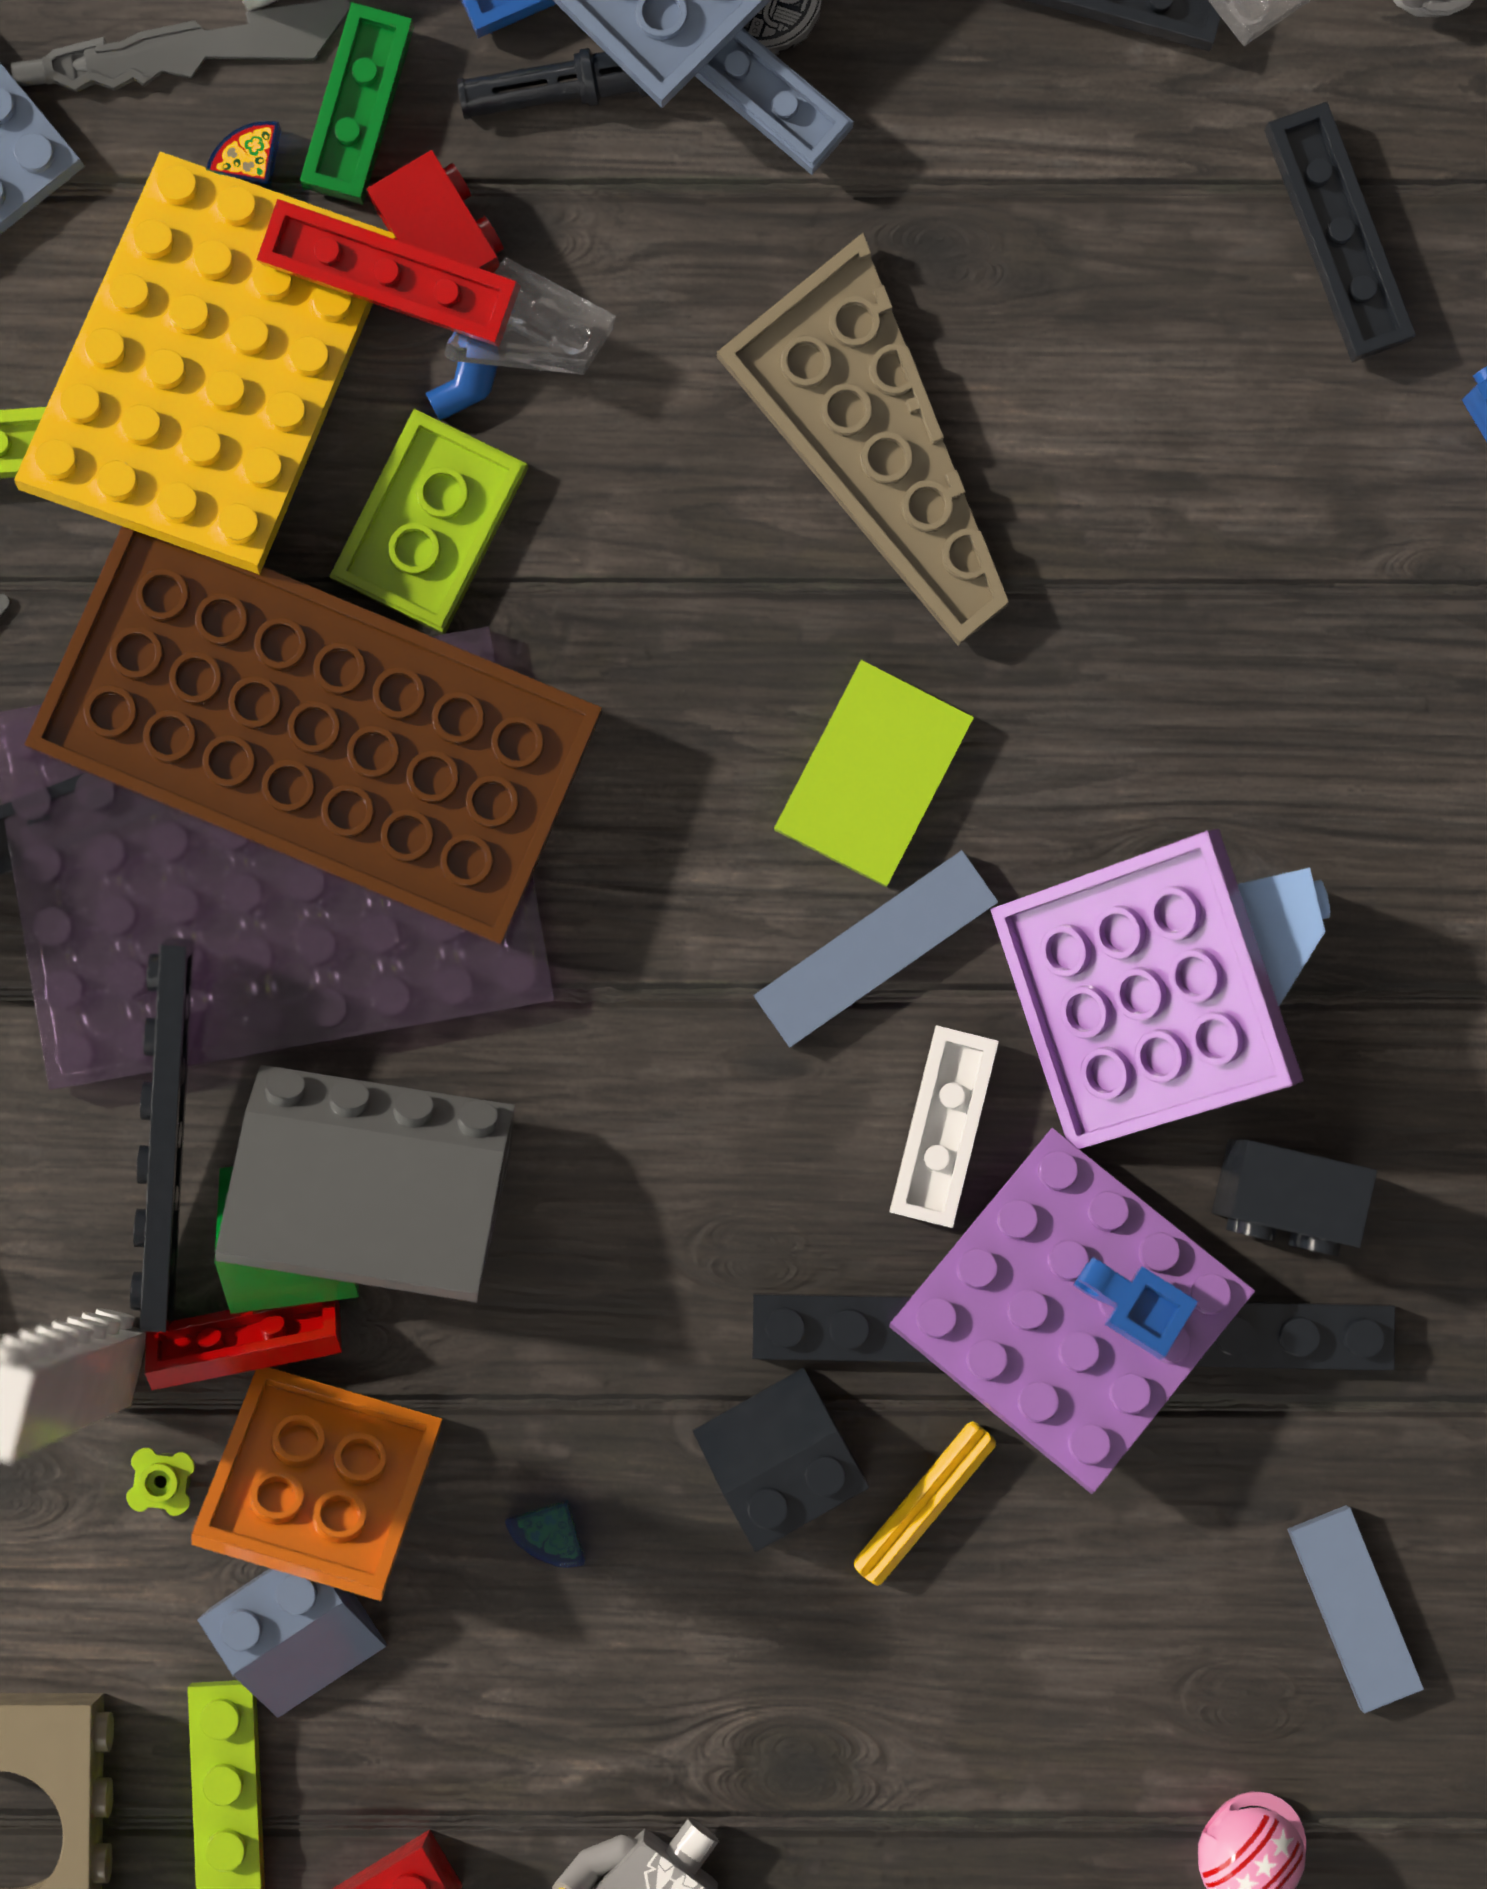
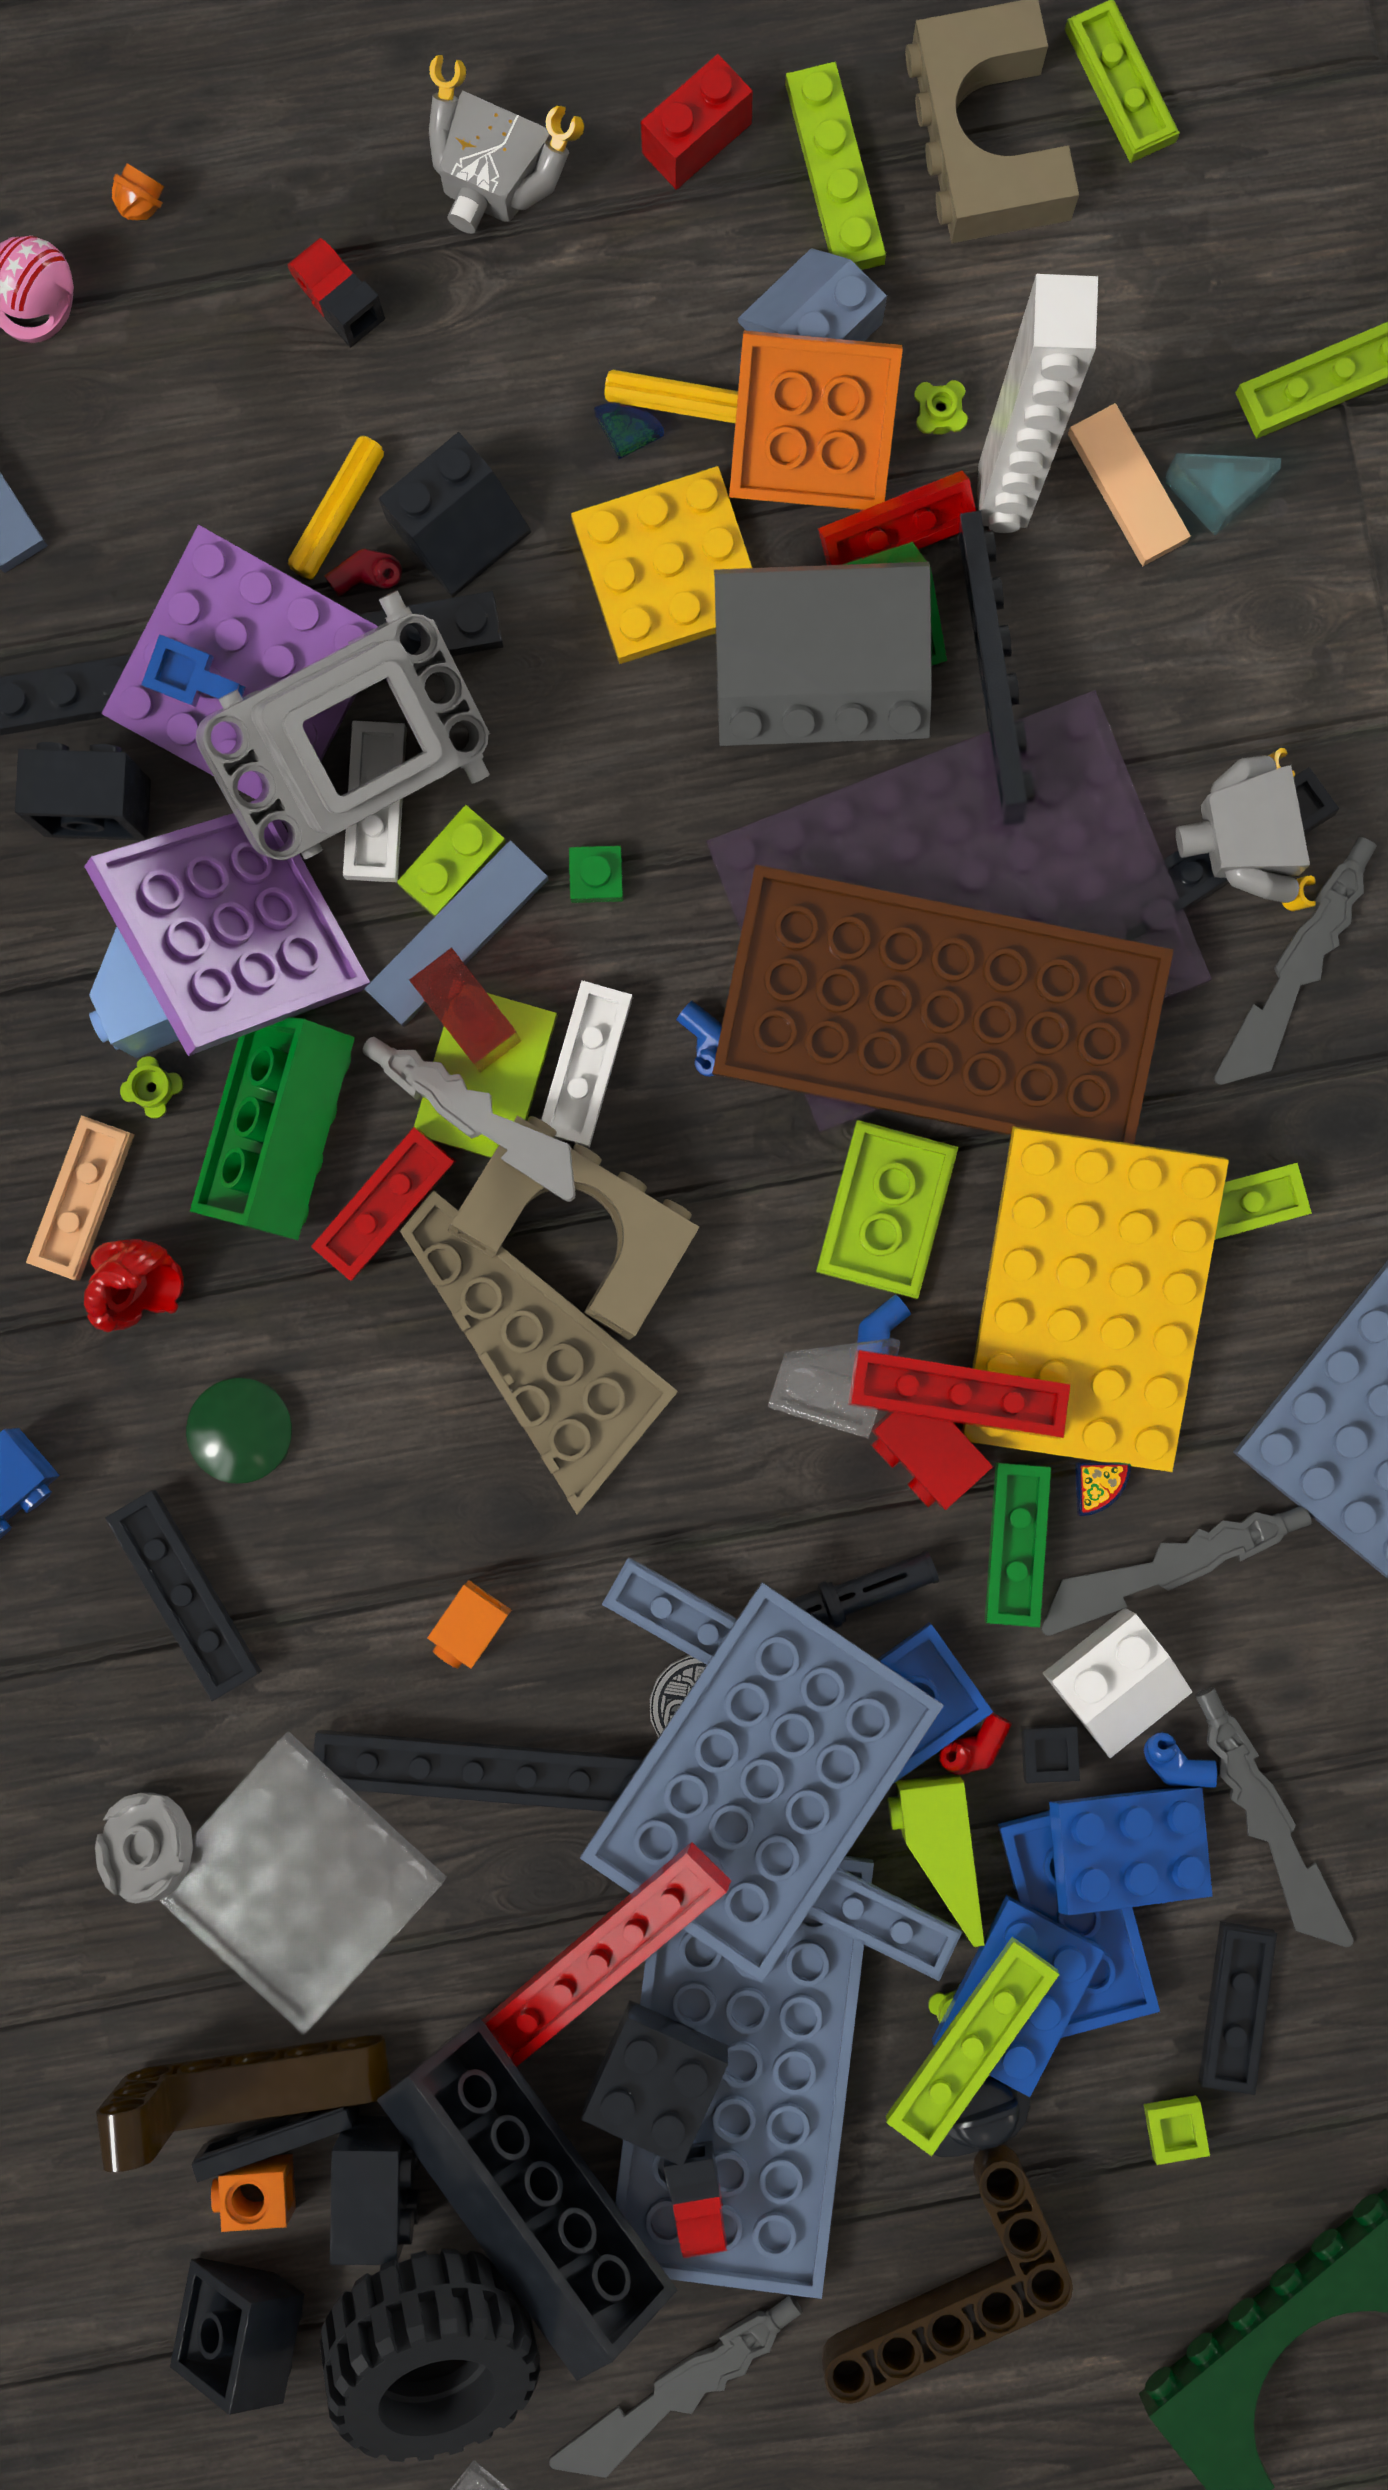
camera: 170 degrees right, 0 degrees up
none -> light nougat tile [26,1115,134,1281]
none -> red hair [84,1239,184,1332]
none -> lime plate [120,1056,183,1119]
none -> dark green dish [186,1378,292,1484]
none -> green slope [190,1017,355,1240]
none -> light grey piece [196,590,490,860]
none -> leg [287,238,385,348]
none -> red plate [311,1127,456,1281]
none -> dark red arm [324,549,402,597]
none -> light grey sword [363,1037,575,1202]
none -> lime plate [397,805,506,917]
none -> clear red brick [409,947,521,1072]
none -> orange brick [427,1580,512,1669]
none -> dark tan arch [448,1115,700,1340]
none -> white plate [541,981,633,1148]
none -> green plate [569,846,623,903]
none -> yellow plate [571,466,752,664]
none -> yellow axle [604,370,738,423]
none -> blue arm [676,1000,722,1077]

